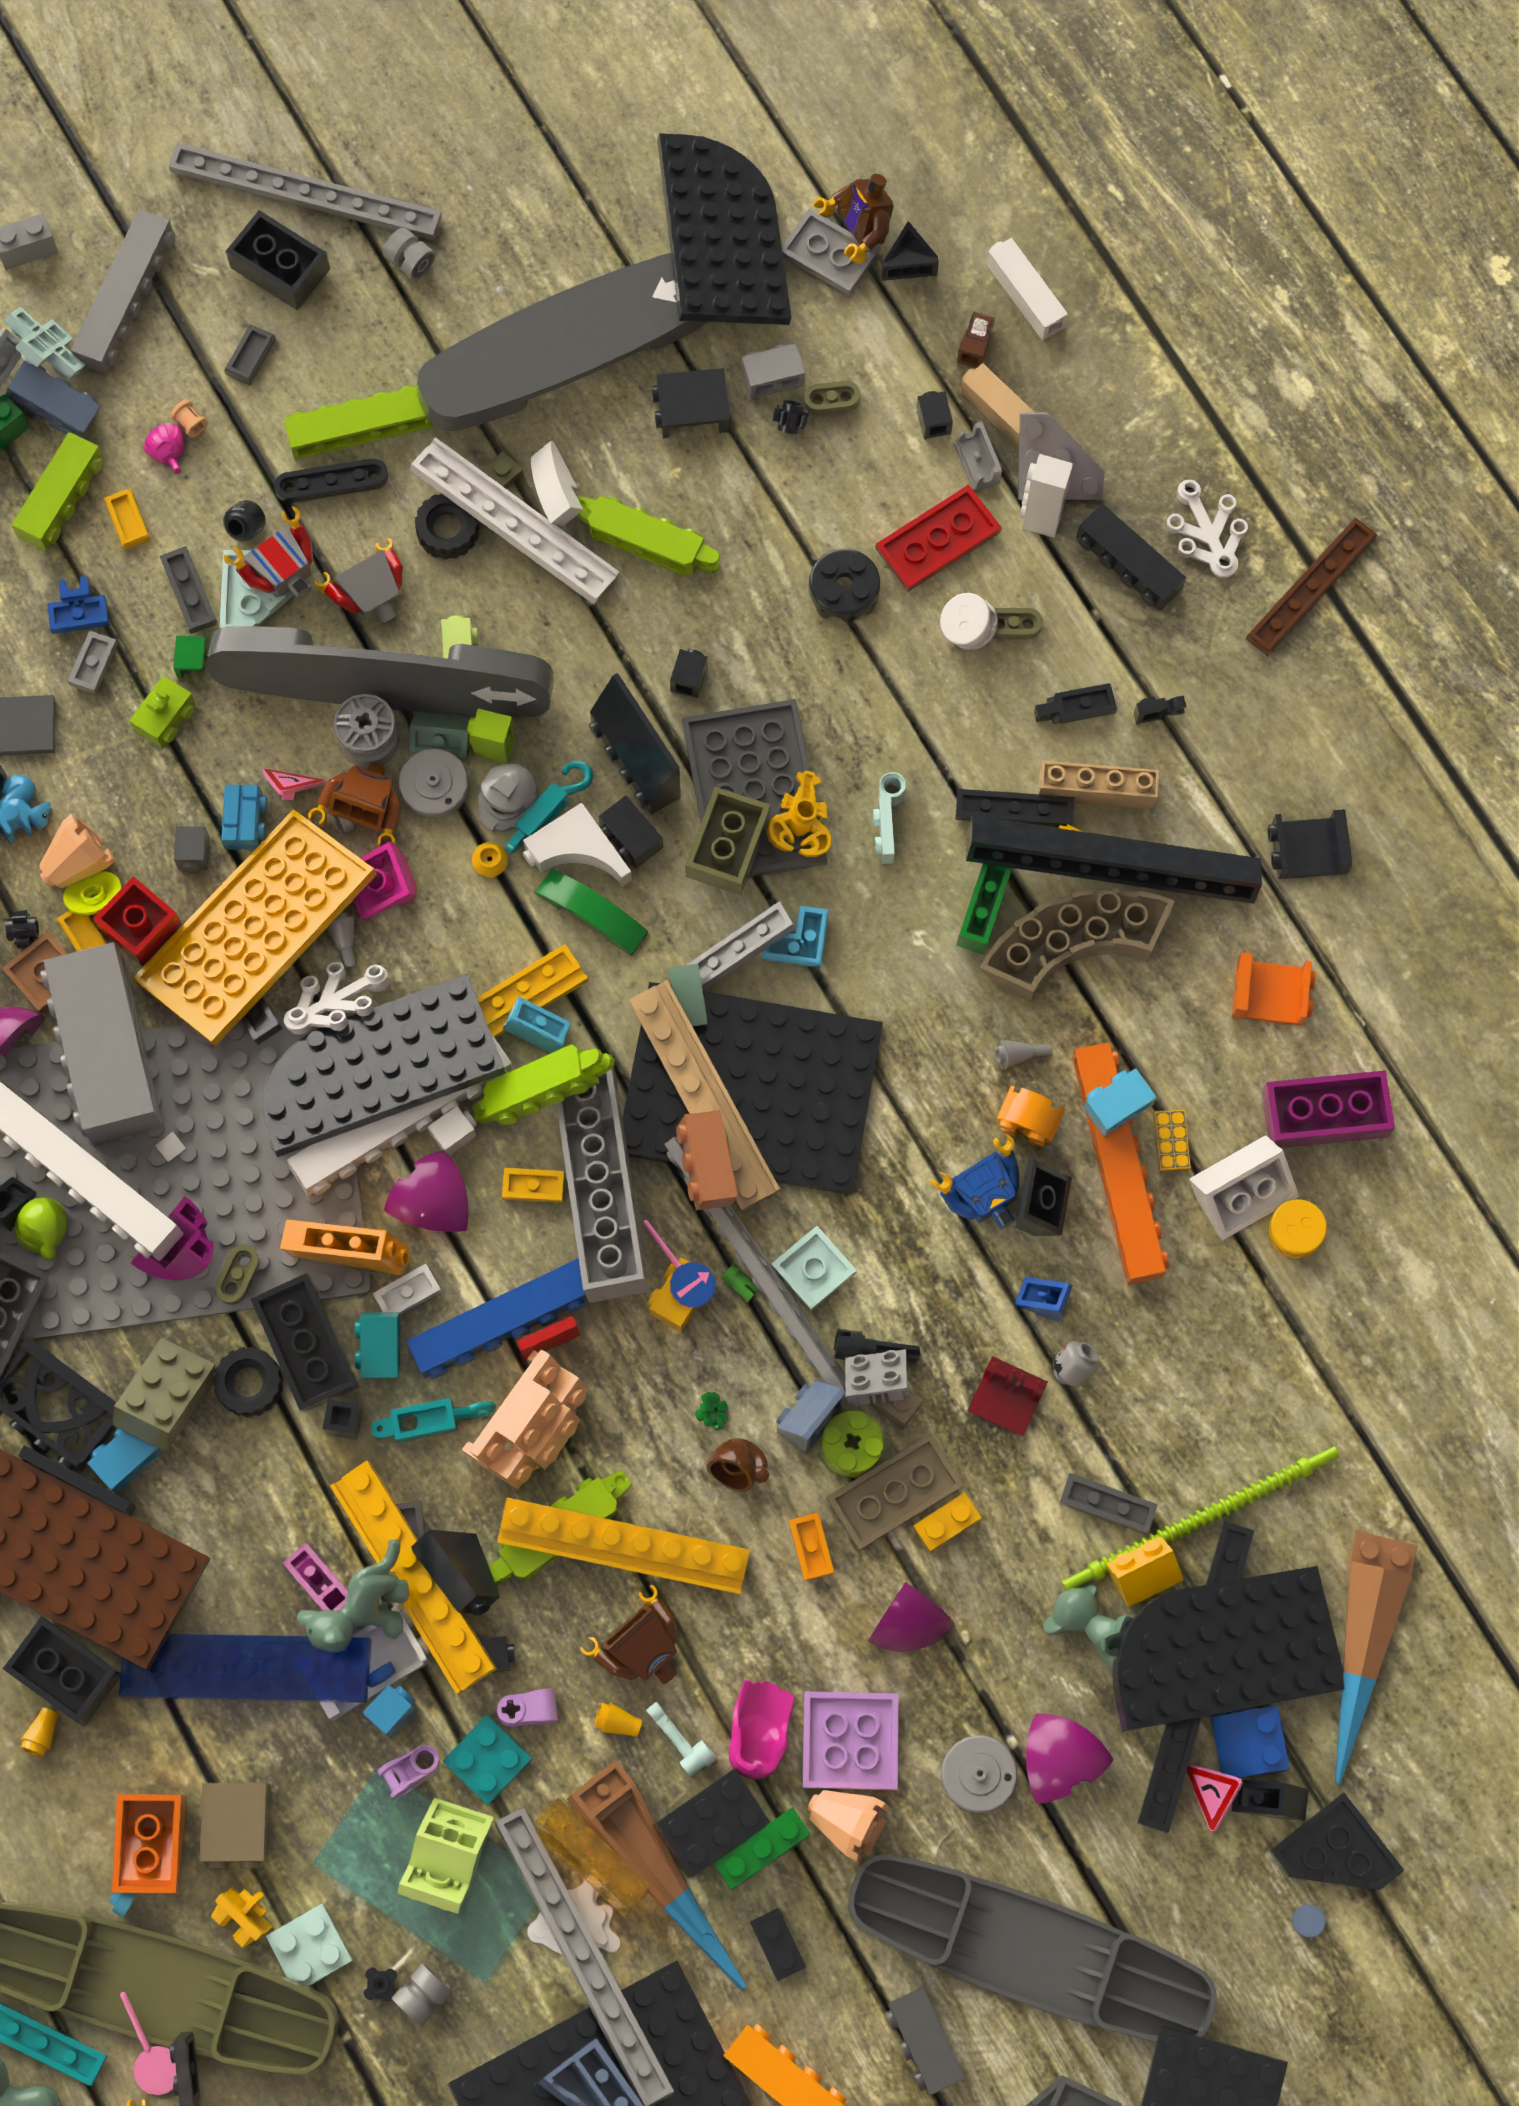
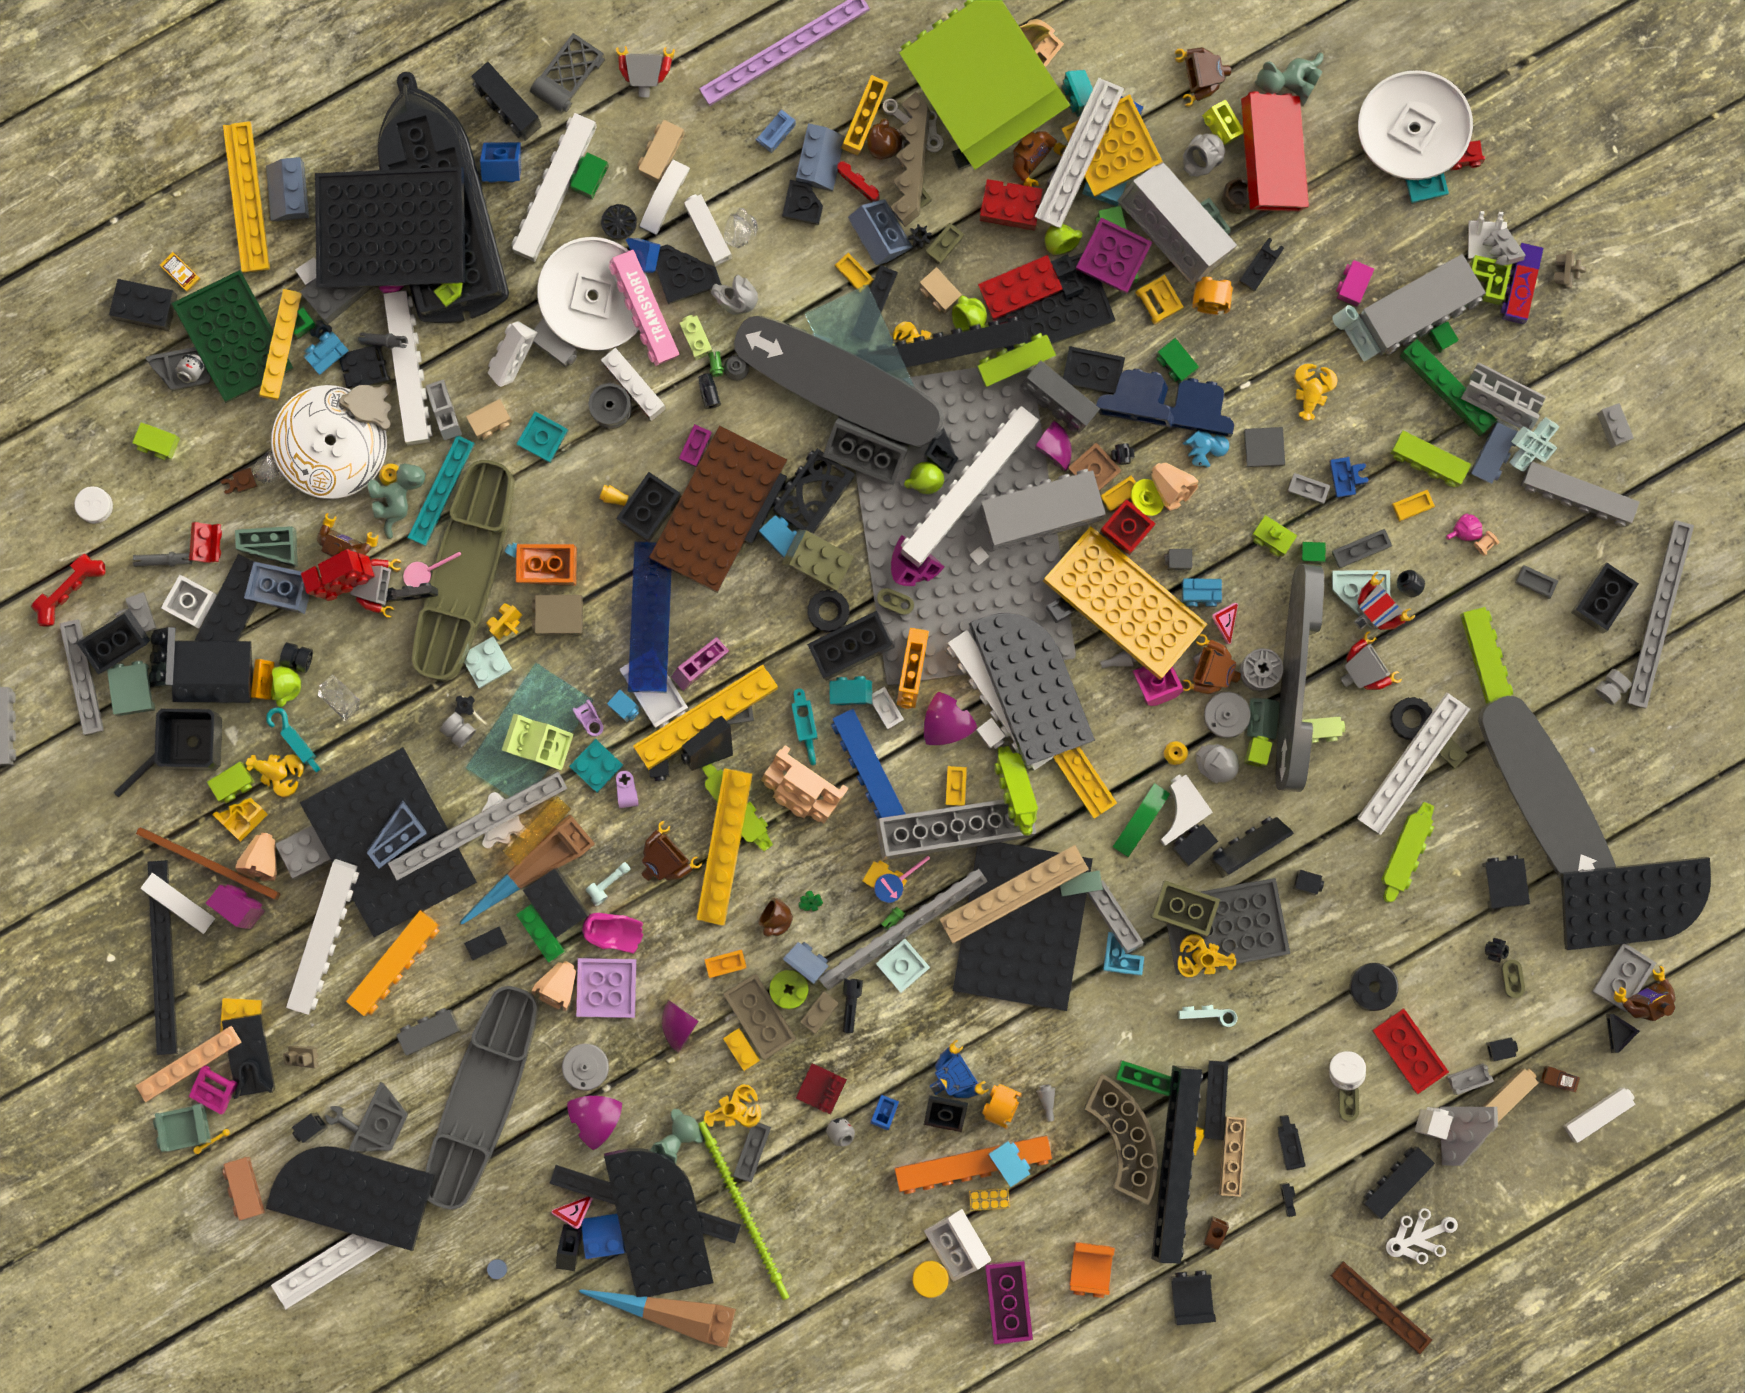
camera: 90 degrees right, 10 degrees up
black plate [274,459,388,503] -> none
white plant [284,962,390,1035] -> none
sand green animal [297,1539,409,1653] -> none
black brick [322,1399,363,1440] -> none
blue tile [364,1661,396,1688] -> none
medium azure slope [503,997,571,1053] -> none
teal piece [505,760,593,854] -> none
red tile [517,1316,580,1360] -> none
white slope [531,441,583,526] -> none
yellow cone [594,1702,642,1738] -> none
nougat brick [676,1110,738,1210] -> none
light grey brick [742,343,805,399] -> none
light grey hinge [845,1349,910,1407] -> none
yellow brick [1106,1537,1184,1607] -> none
black plate [1269,1793,1405,1890] -> none
none -> yellow animal [704,1084,761,1128]
none -> reddish brown leg [1203,1216,1229,1250]

